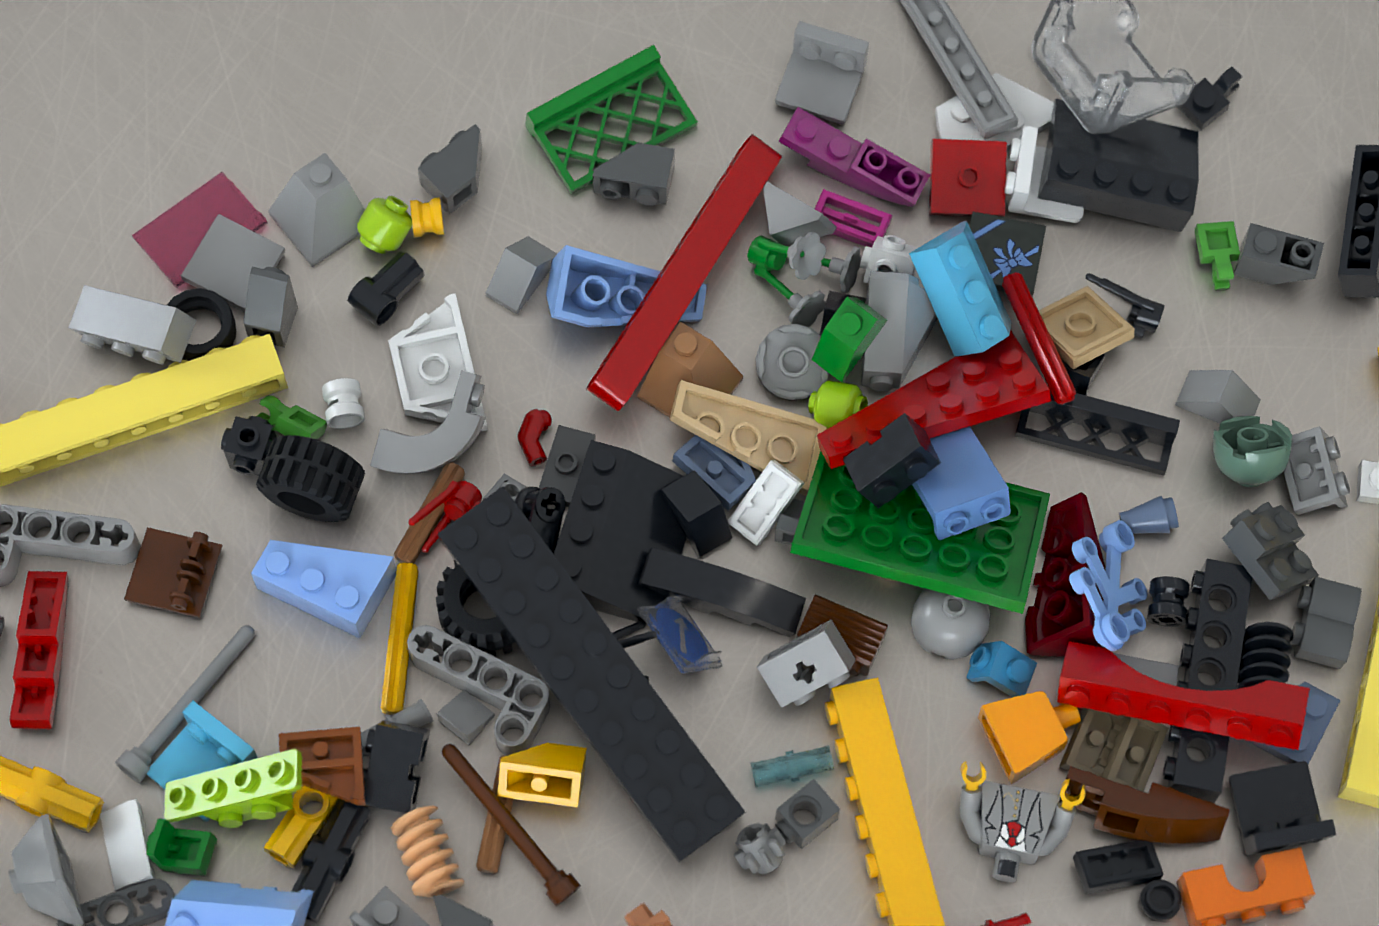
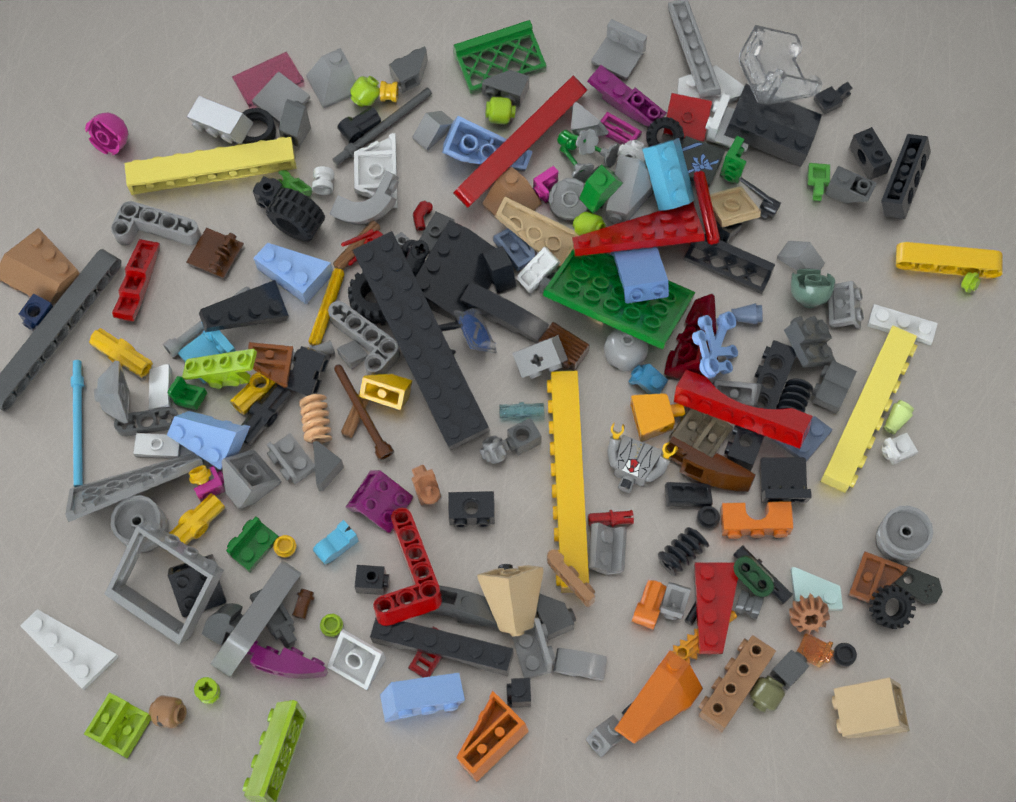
camera: 15 degrees right, 0 degrees up
black brick [843,413,941,508] -> none
black wheel [1147,576,1190,627] -> none
none -> black wing [199,280,289,332]
none -> dark grey bar [332,87,432,166]
none -> lime head [485,97,516,125]
none -> dark pink bracket [533,165,559,203]
none -> black tyre [646,117,684,147]
none -> light grey slope [714,380,761,407]
none -> green bracket [720,136,746,184]
none -> black brick [849,127,893,180]

